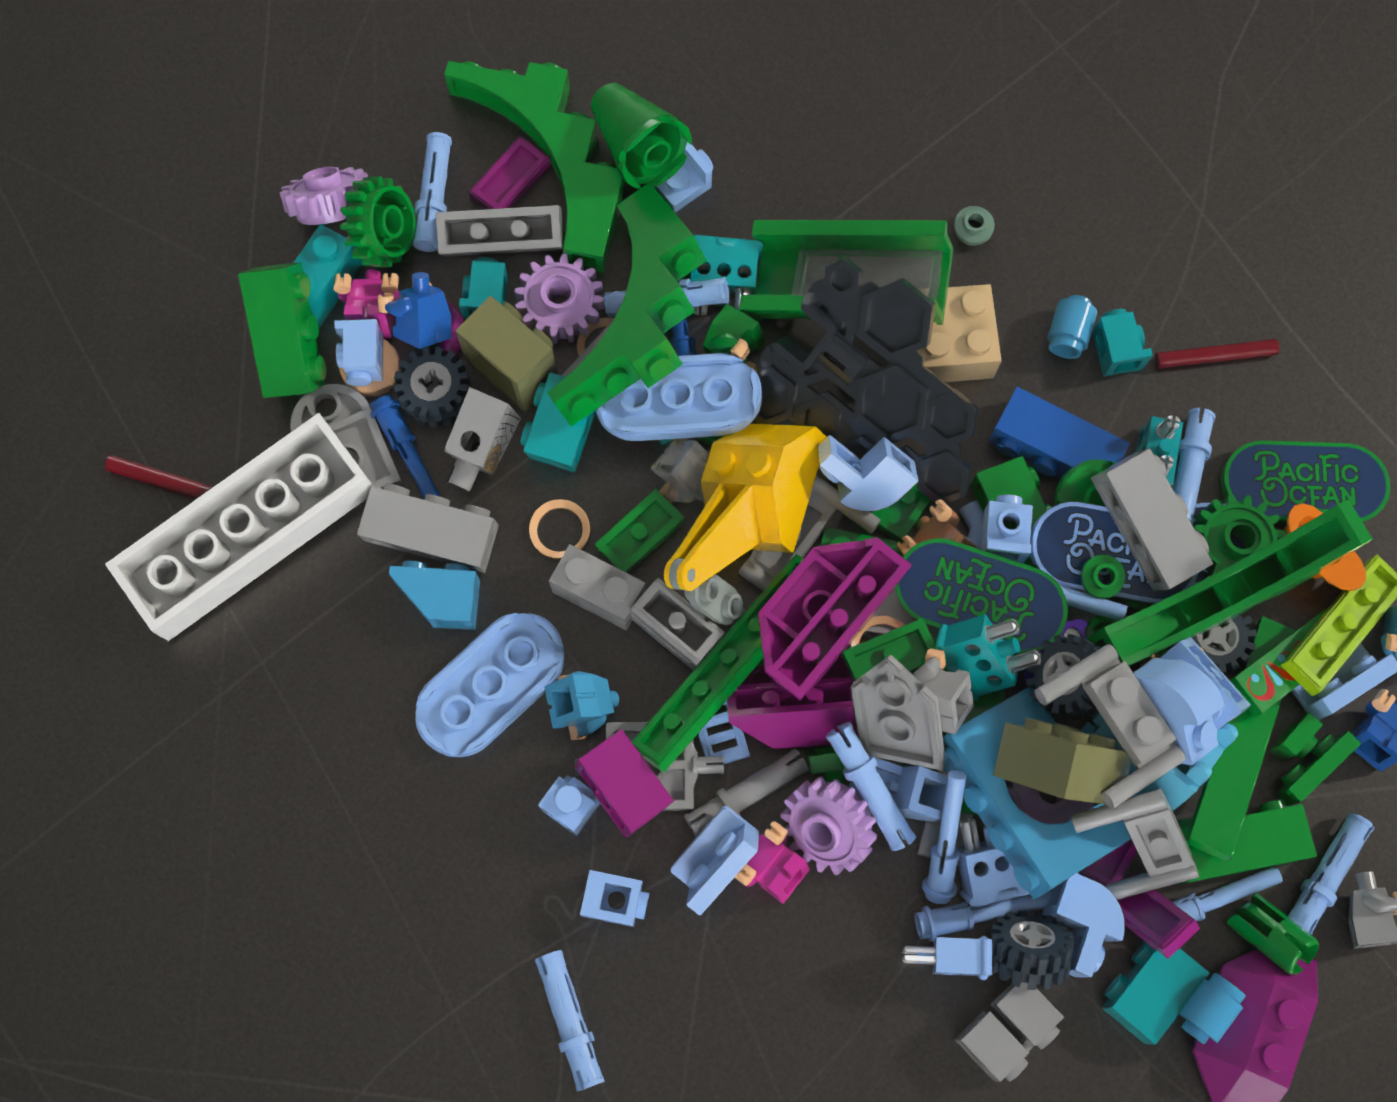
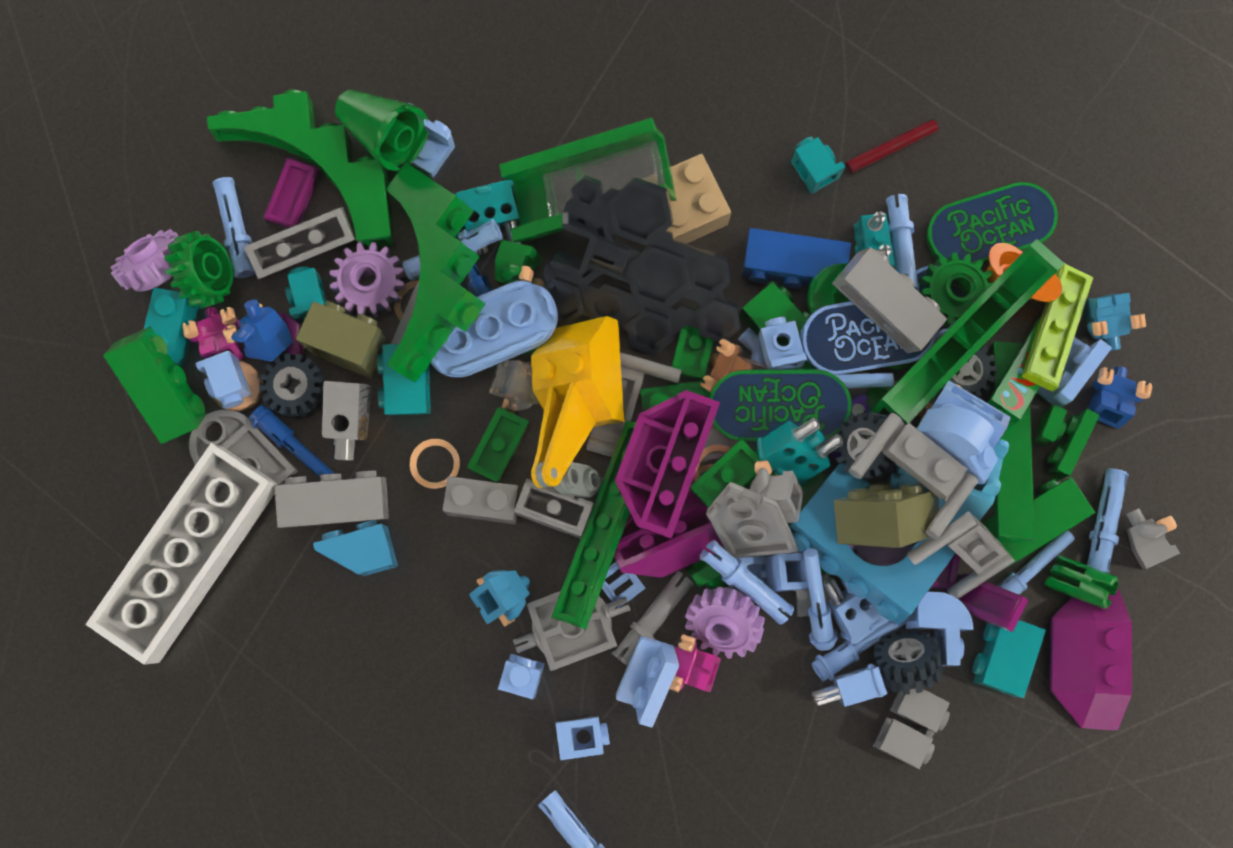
camera: 20 degrees left, 5 degrees up
dark red bar [105,455,213,499] -> none
light blue tile [415,613,565,757] -> none
magenta brick [574,729,674,838] -> none
light blue brick [818,435,918,511] -> none
sand green plate [954,206,995,246] -> none
dark azure brick [1047,295,1098,359] -> none
green plate [1081,555,1125,598] -> none
dark azure brick [1179,973,1246,1044] -> none

